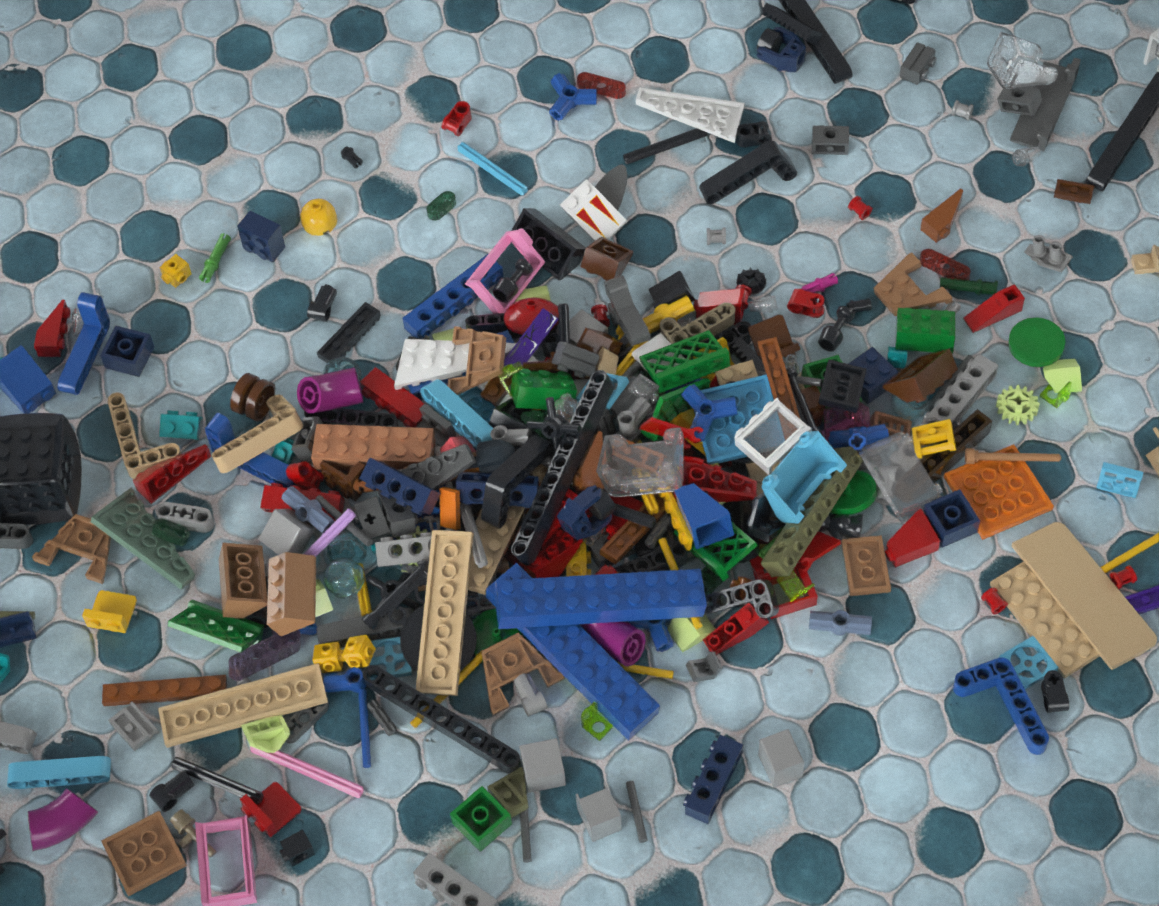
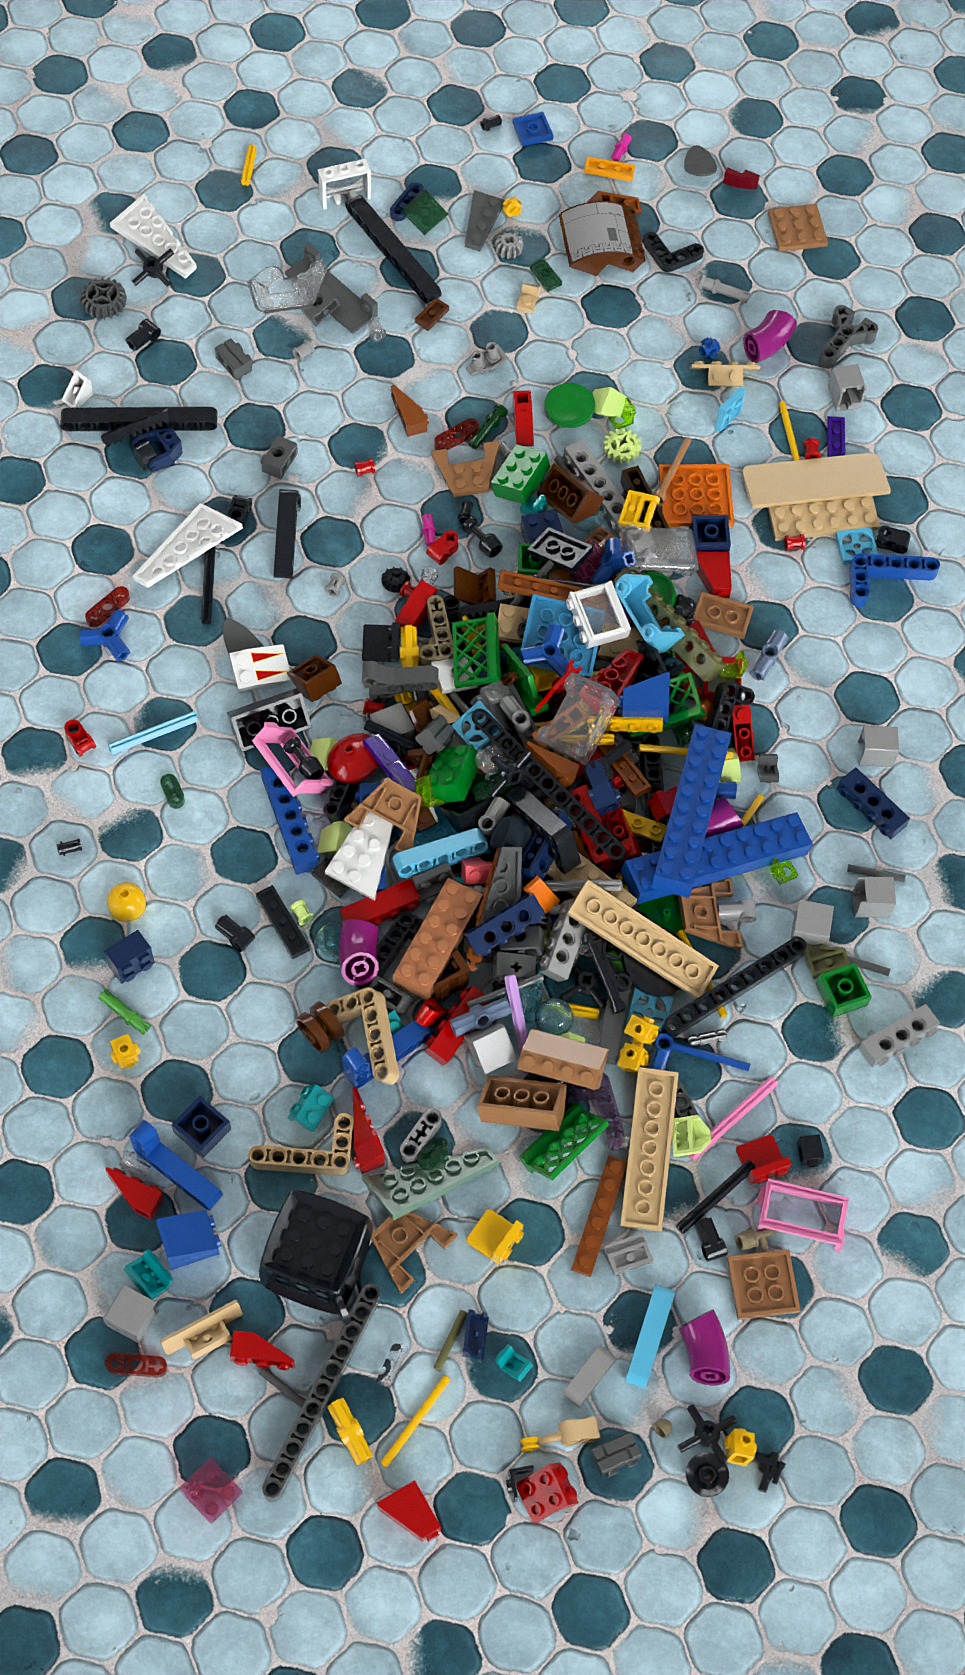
camera: 75 degrees left, 5 degrees up
none -> yellowish green bush [289,900,314,926]

